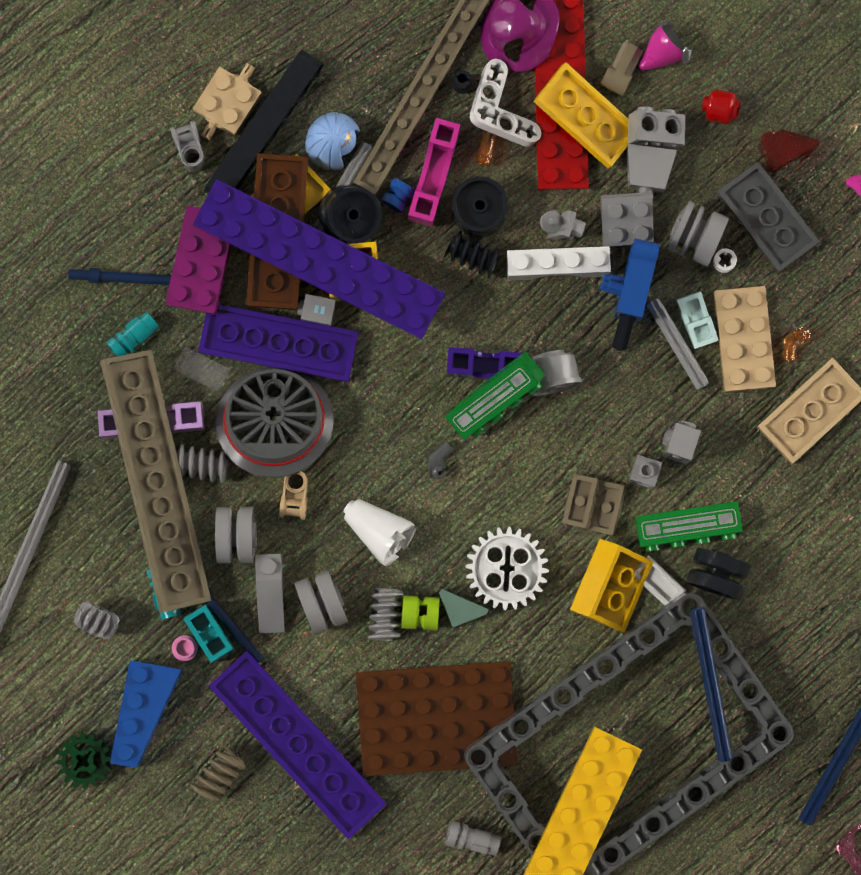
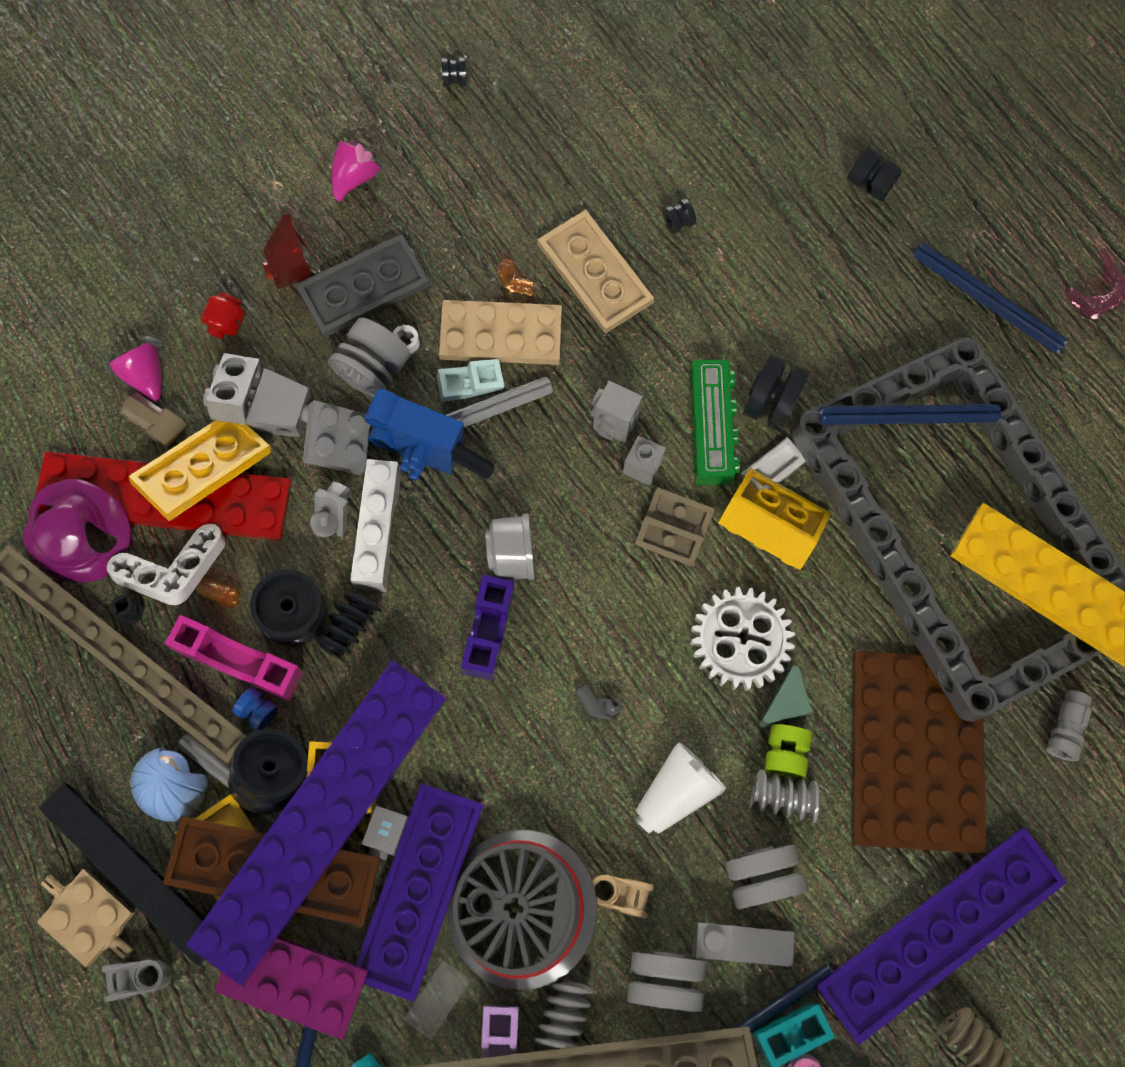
camera: 85 degrees left, 10 degrees down
green brick [444,351,545,440] -> none

